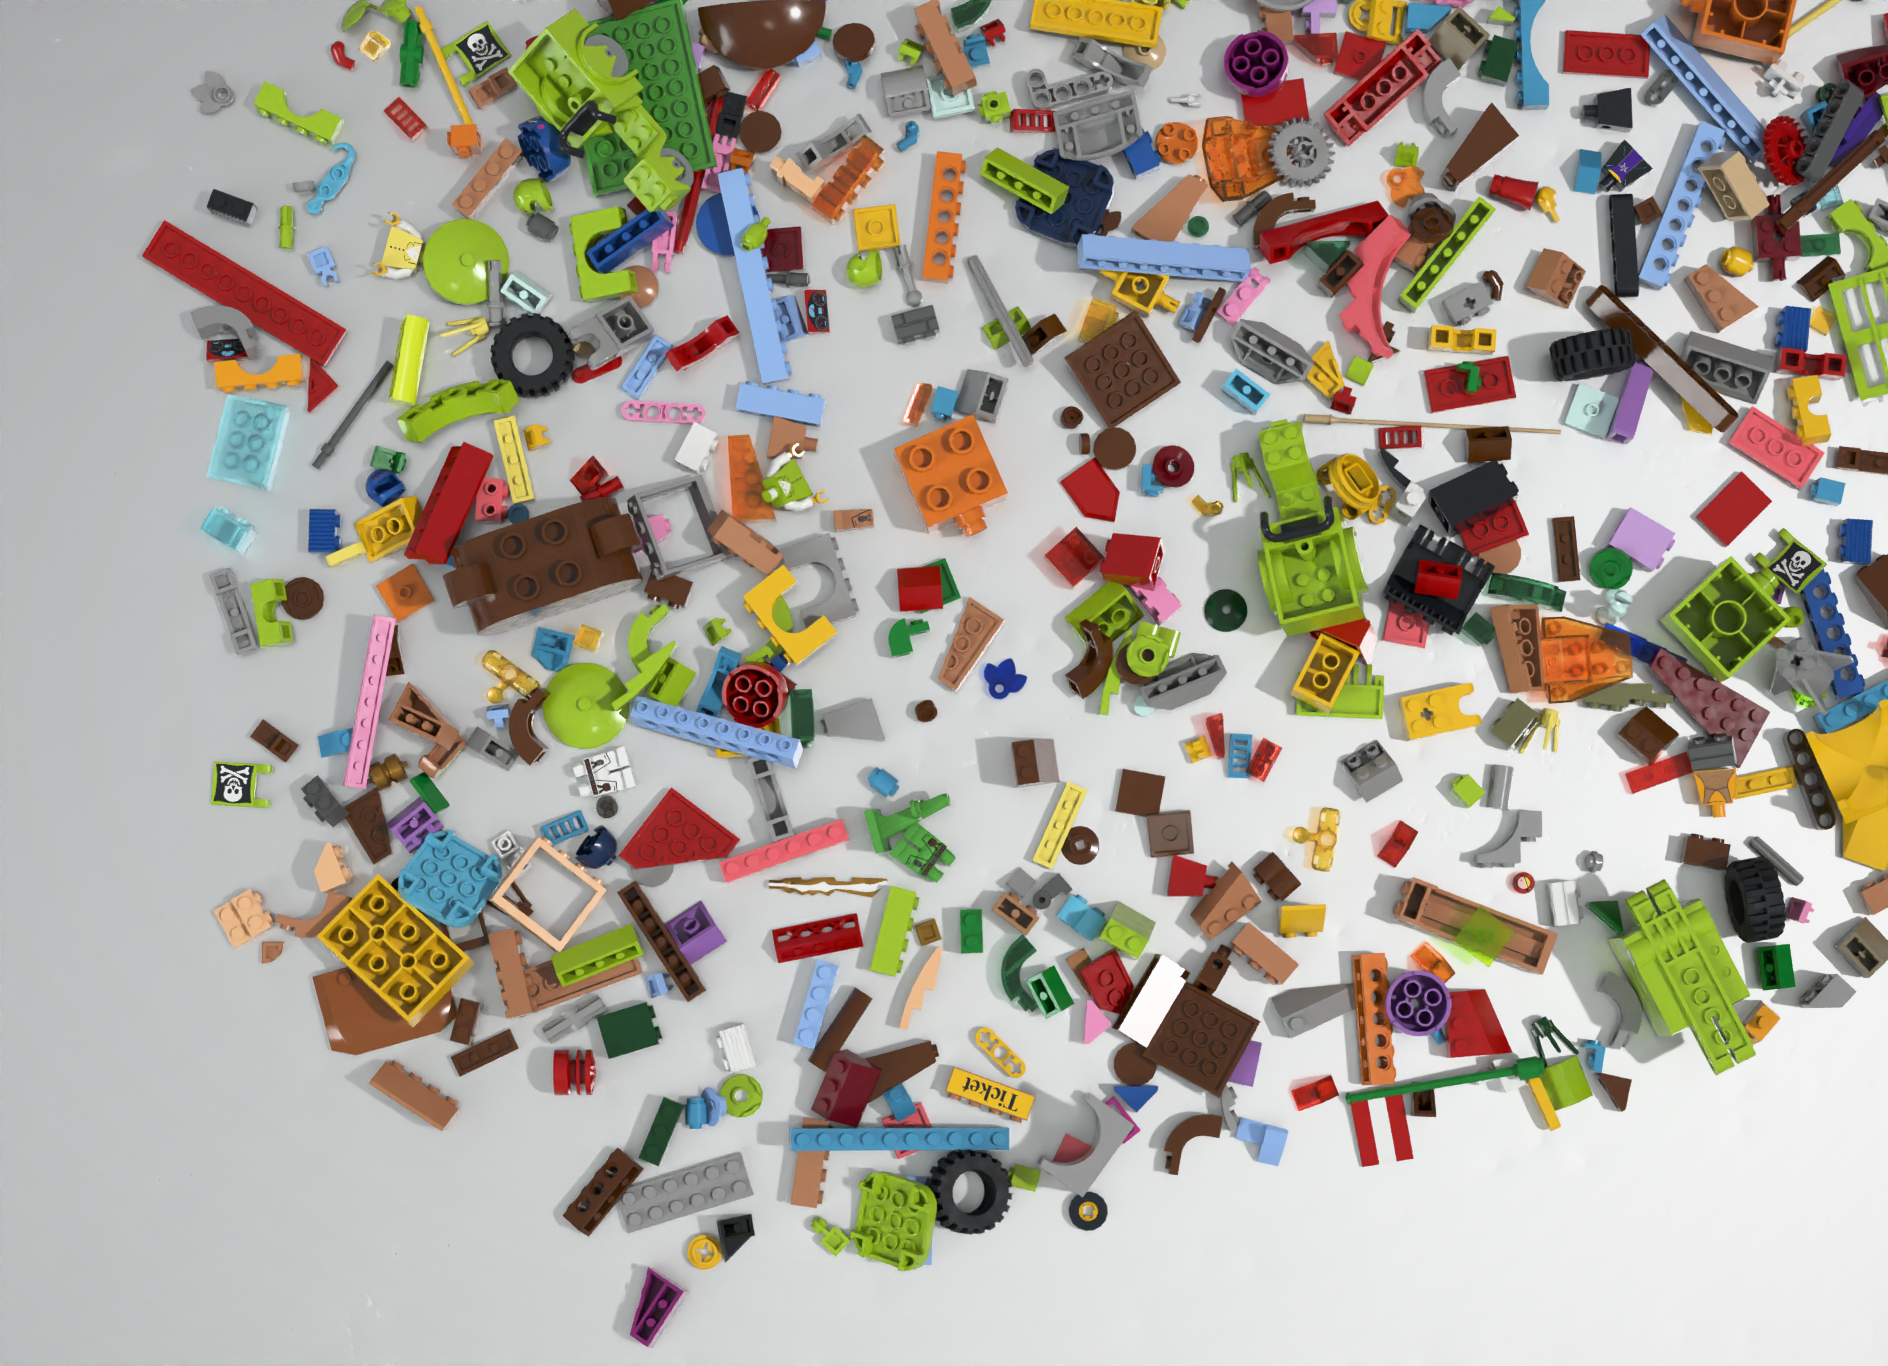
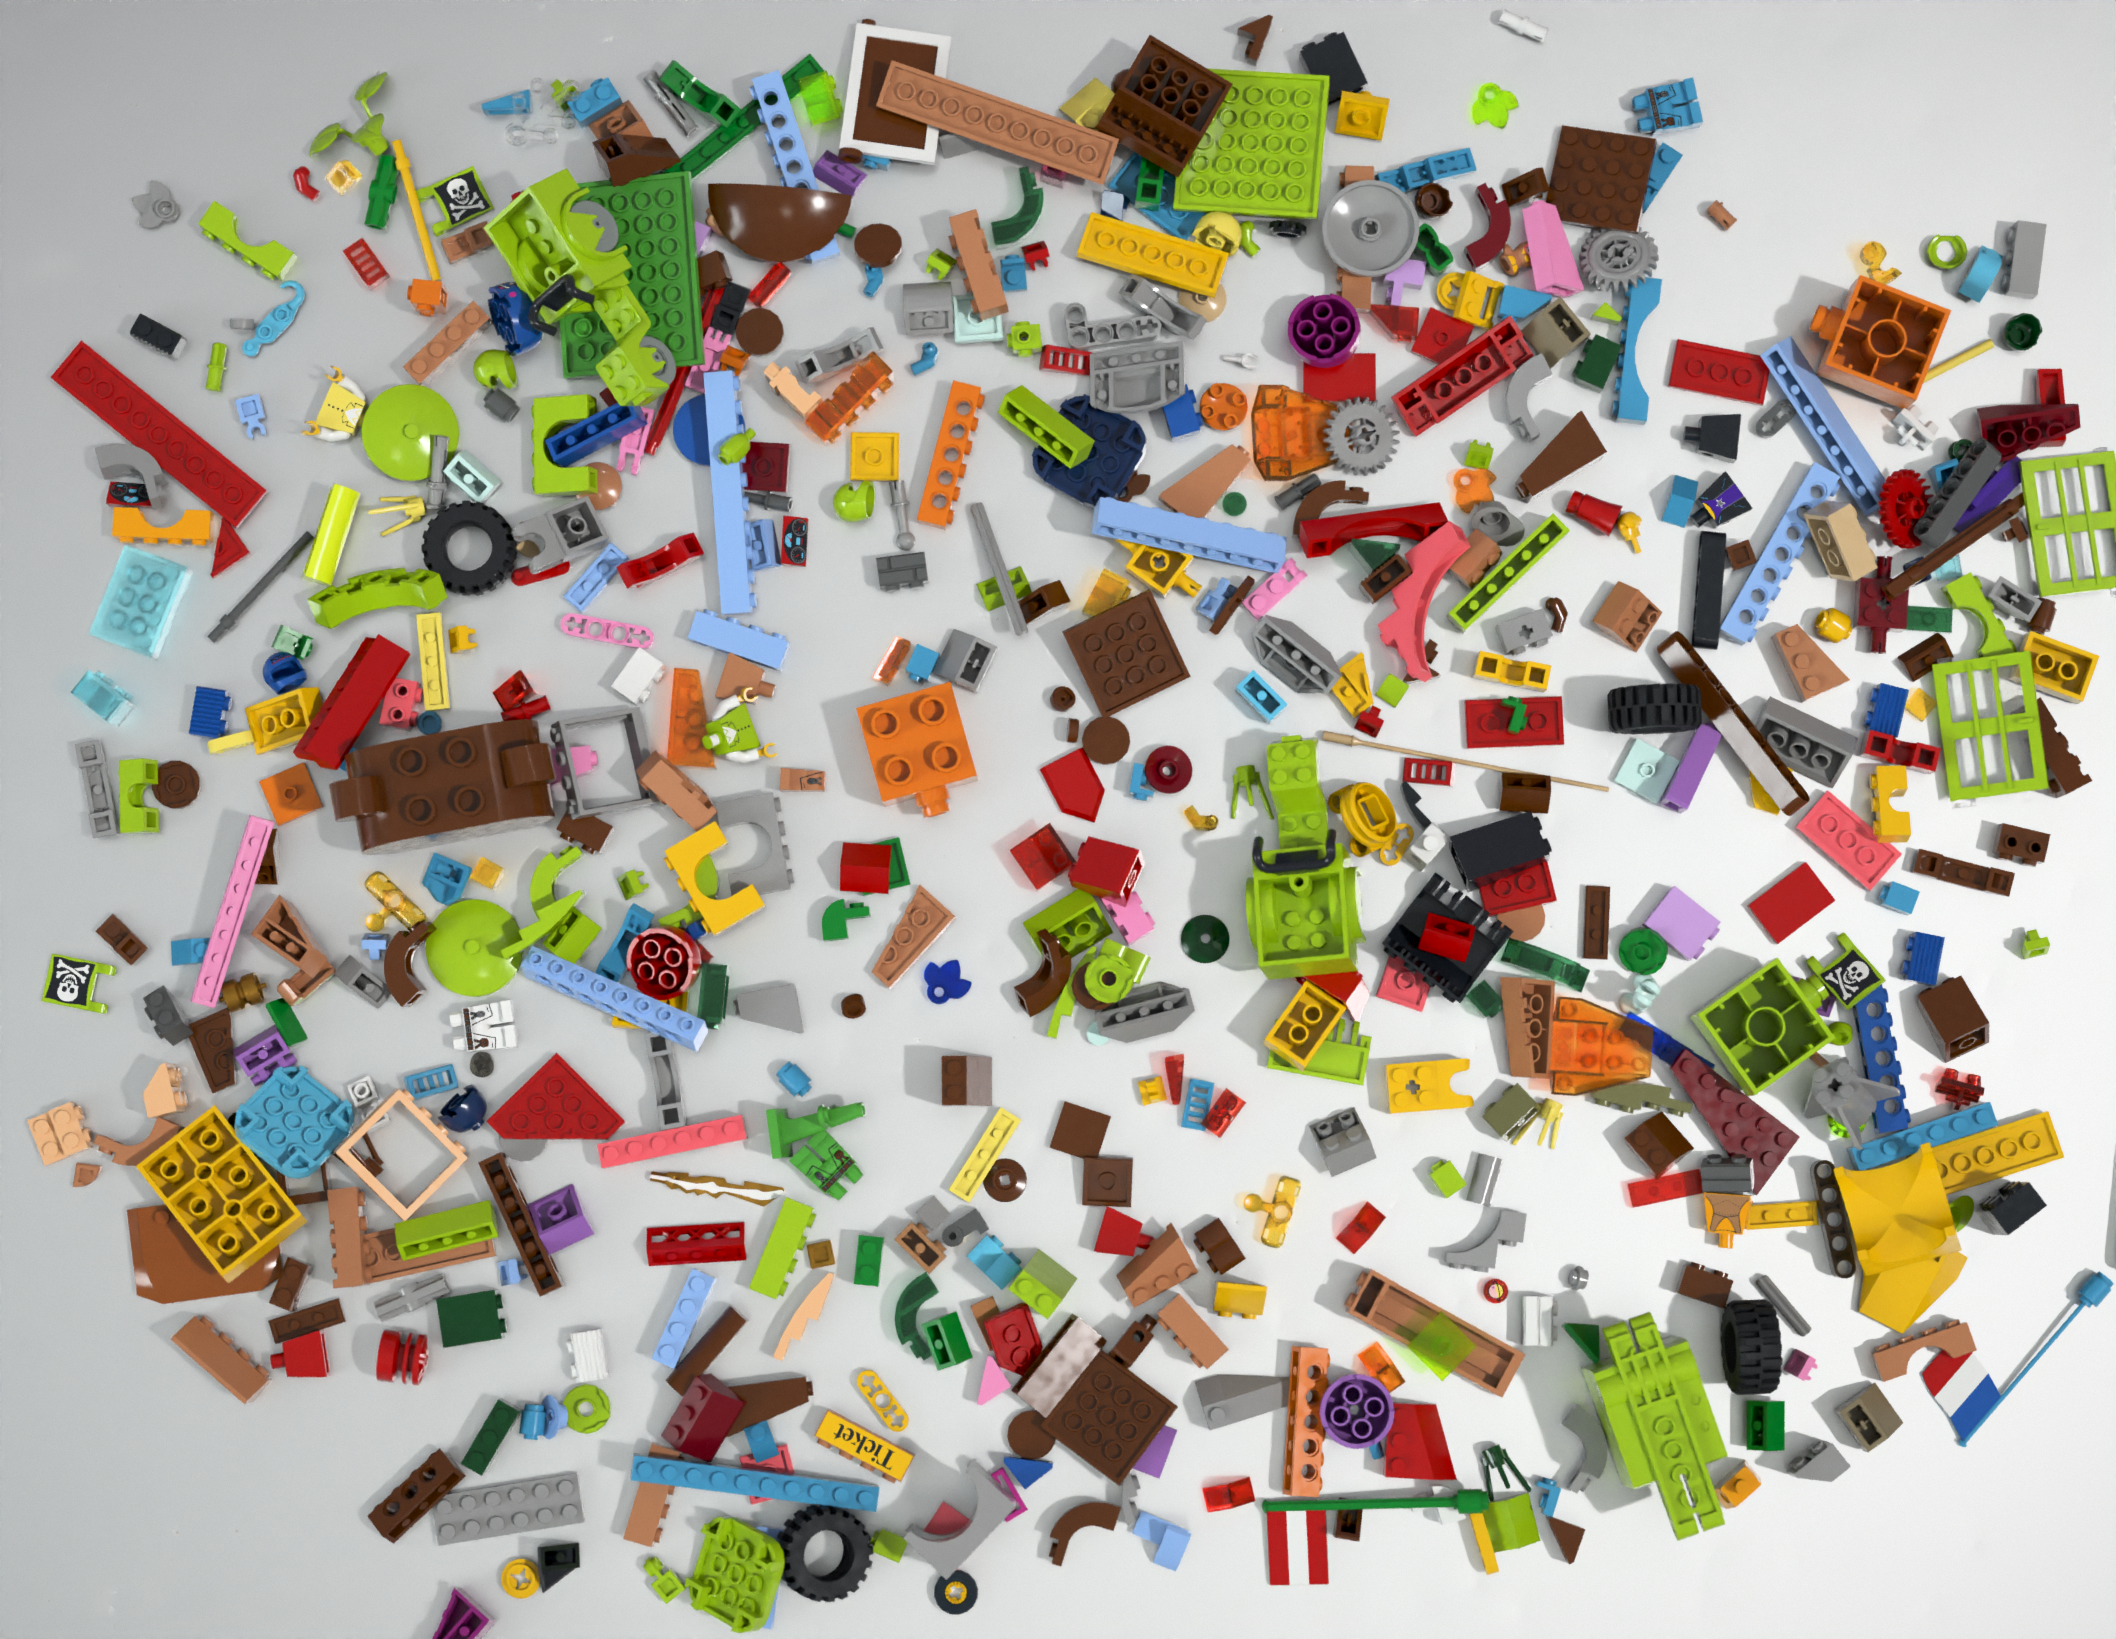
camera: 10 degrees right, 0 degrees up
reddish brown tile [1411,207,1454,243] -> none
none -> red torso [270,1330,331,1377]

